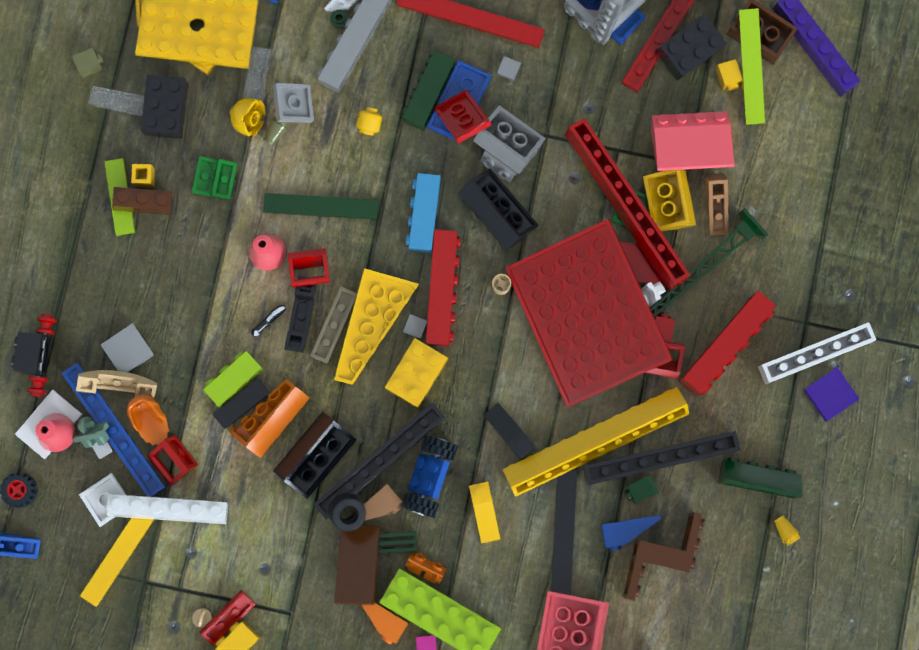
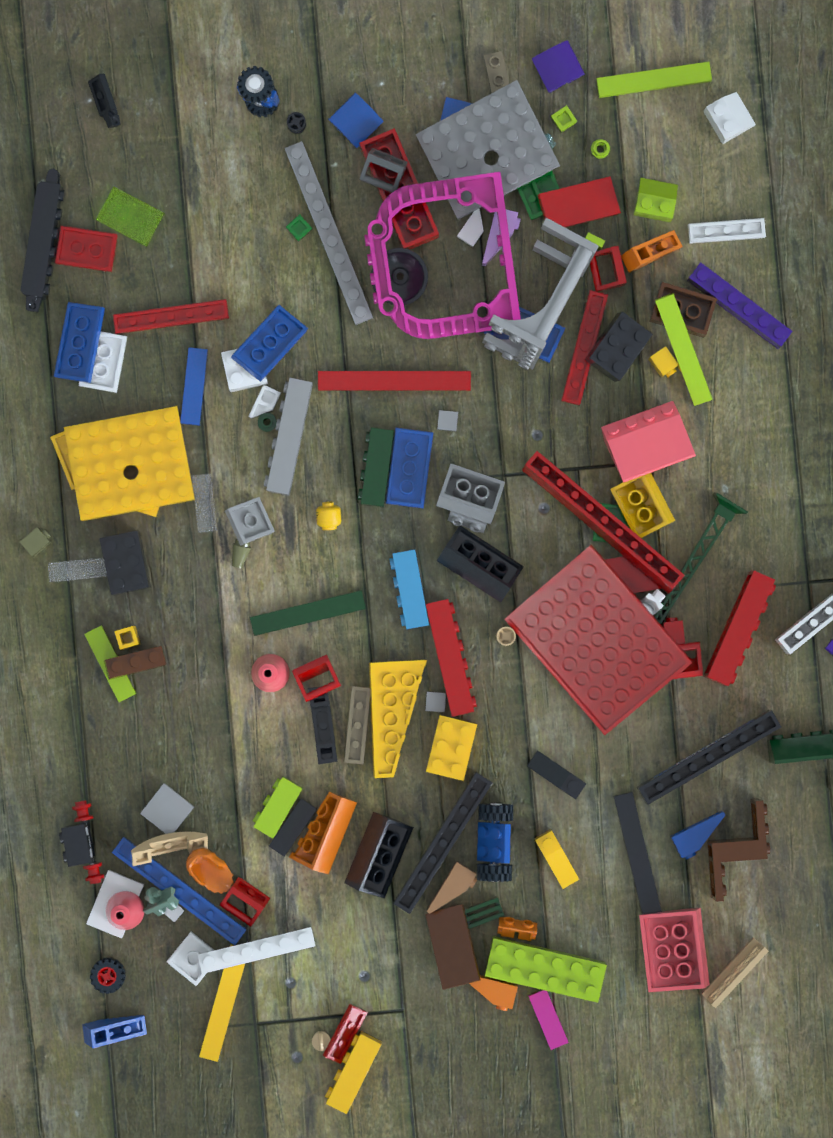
camera: 20 degrees left, 5 degrees up
green slope [191,156,237,200] -> none
yellow cylinder [230,98,266,136] -> none
black piece [251,305,286,336] -> none
black tyre [328,493,366,532] -> none
red tile [434,90,491,144] -> none
yellow brick [502,387,690,497] -> none
dark green slope [625,475,659,503] -> none
medium nougat slope [705,173,729,236] -> none

